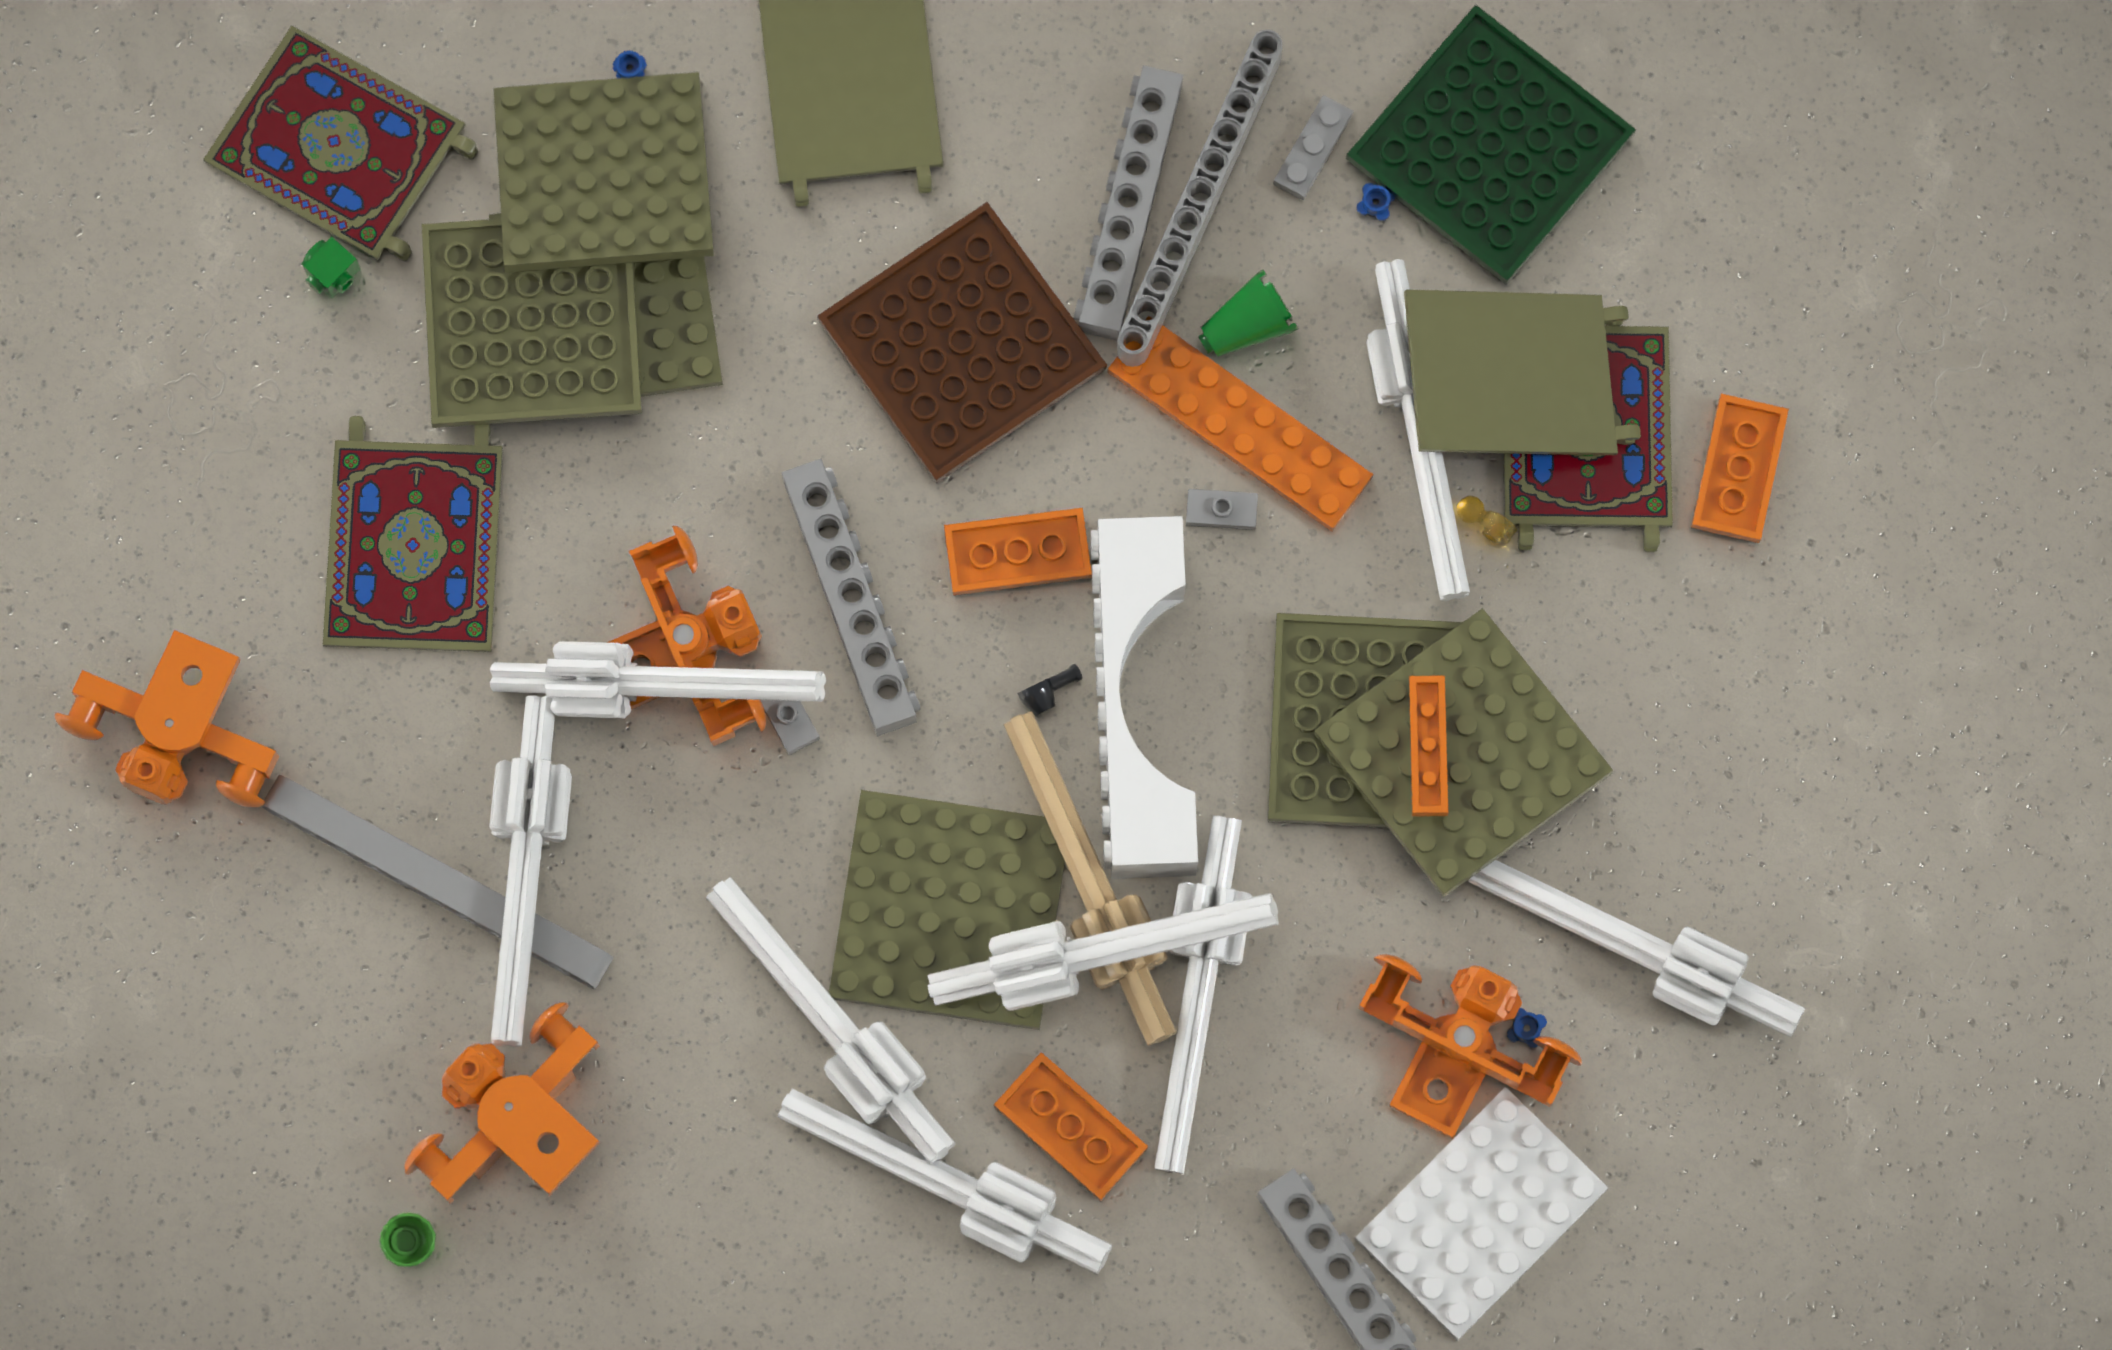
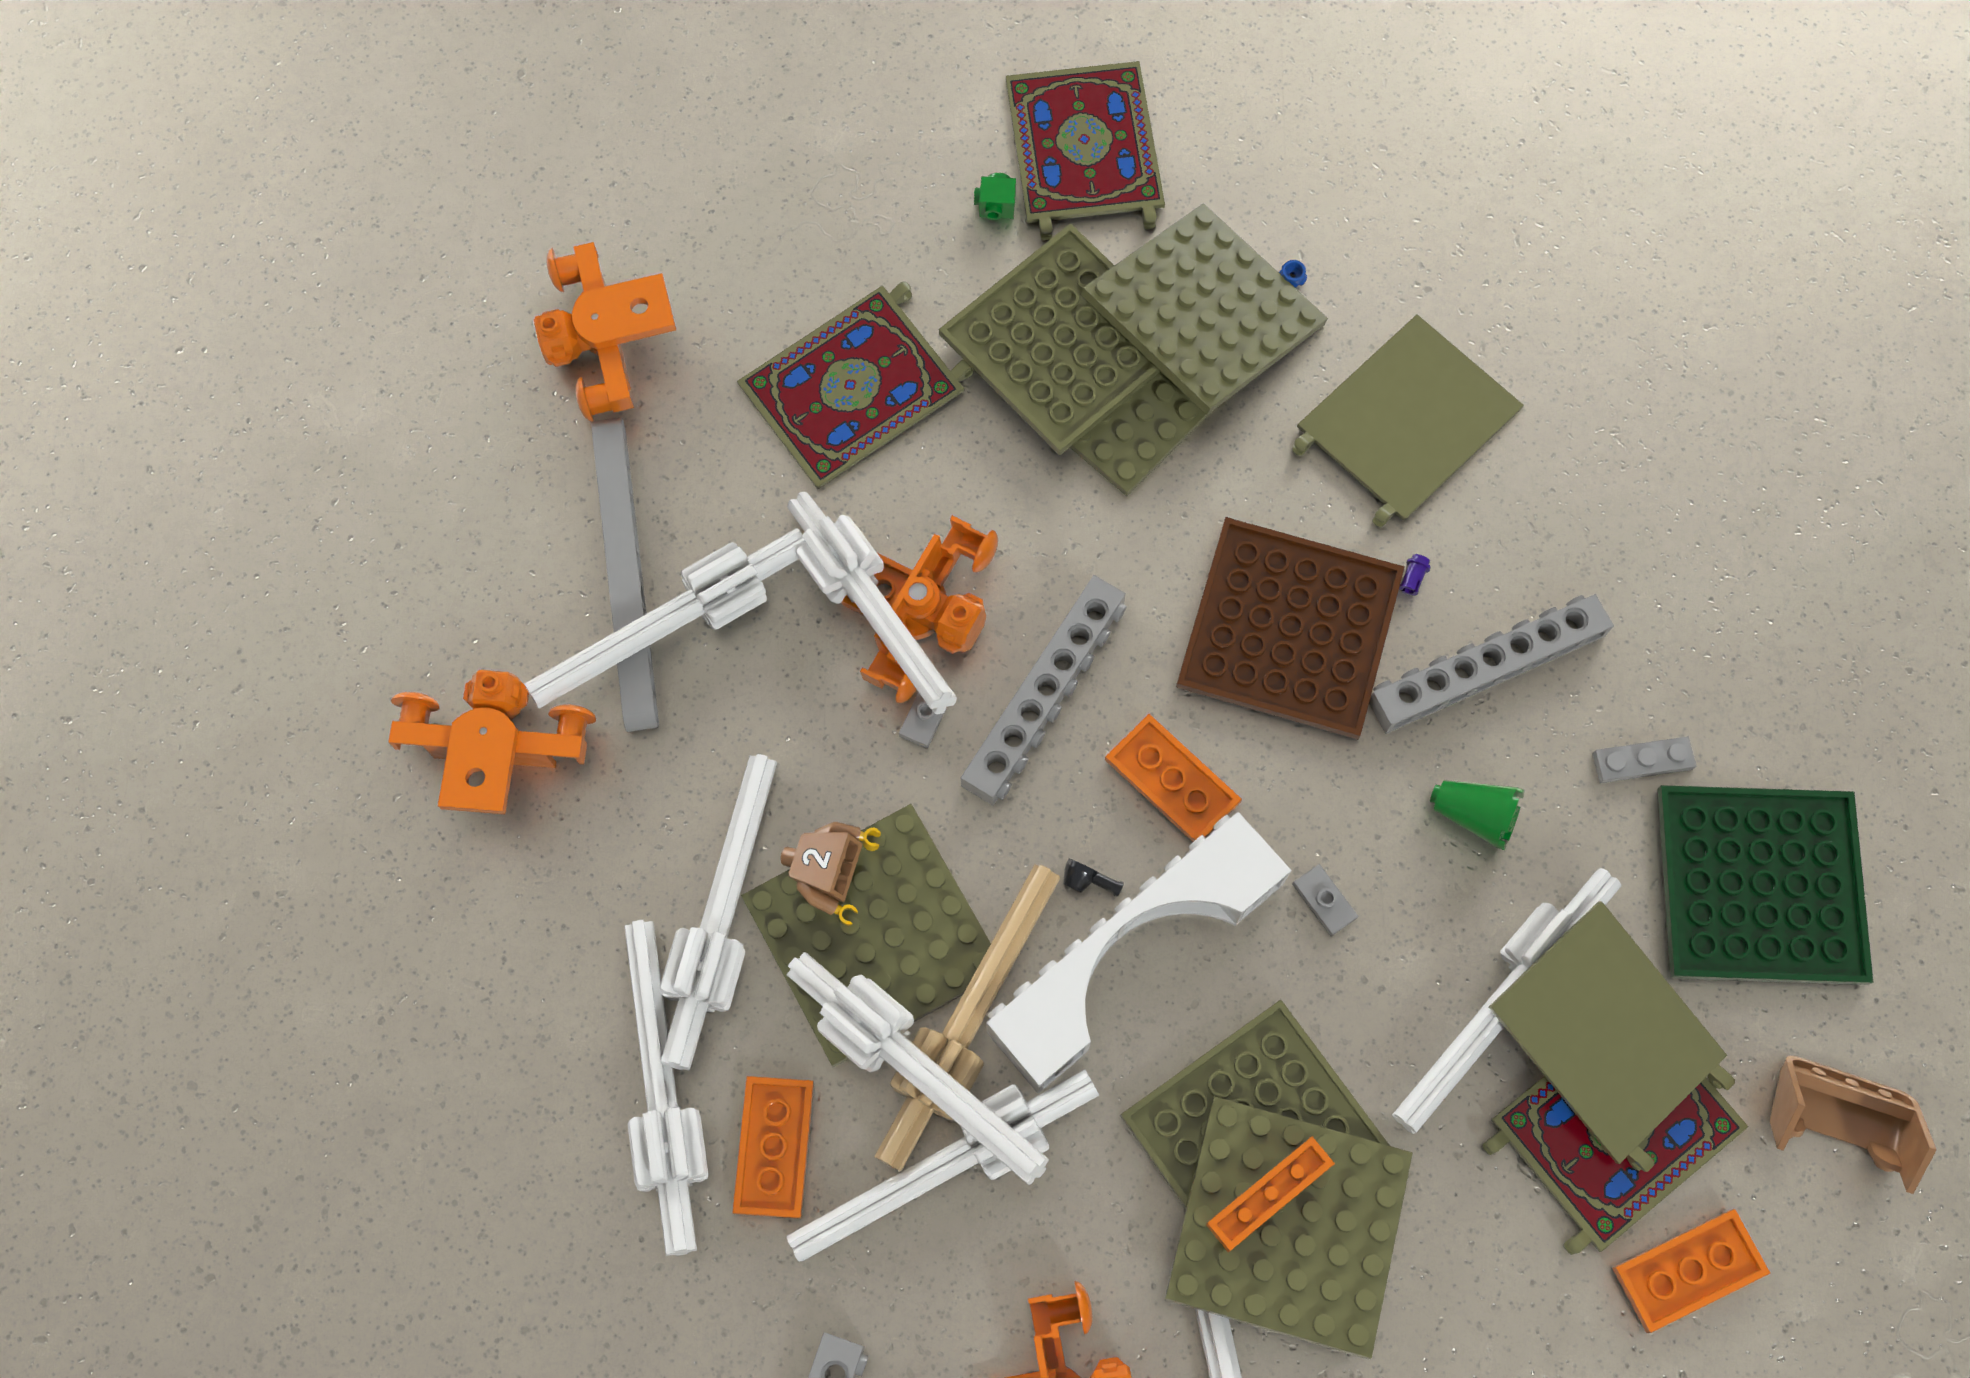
camera: 55 degrees right, 5 degrees down
bright green hair [380,1212,436,1267] -> none
orange plate [1107,315,1374,532] -> none
light grey beam [1117,30,1283,367] -> none
blue plate [1357,183,1395,221] -> none
clear yellow plate [1457,496,1517,544] -> none
none -> medium nougat torso [781,822,881,926]
none -> dark purple pin [1399,554,1431,596]
none -> medium nougat windscreen [1770,1056,1937,1194]

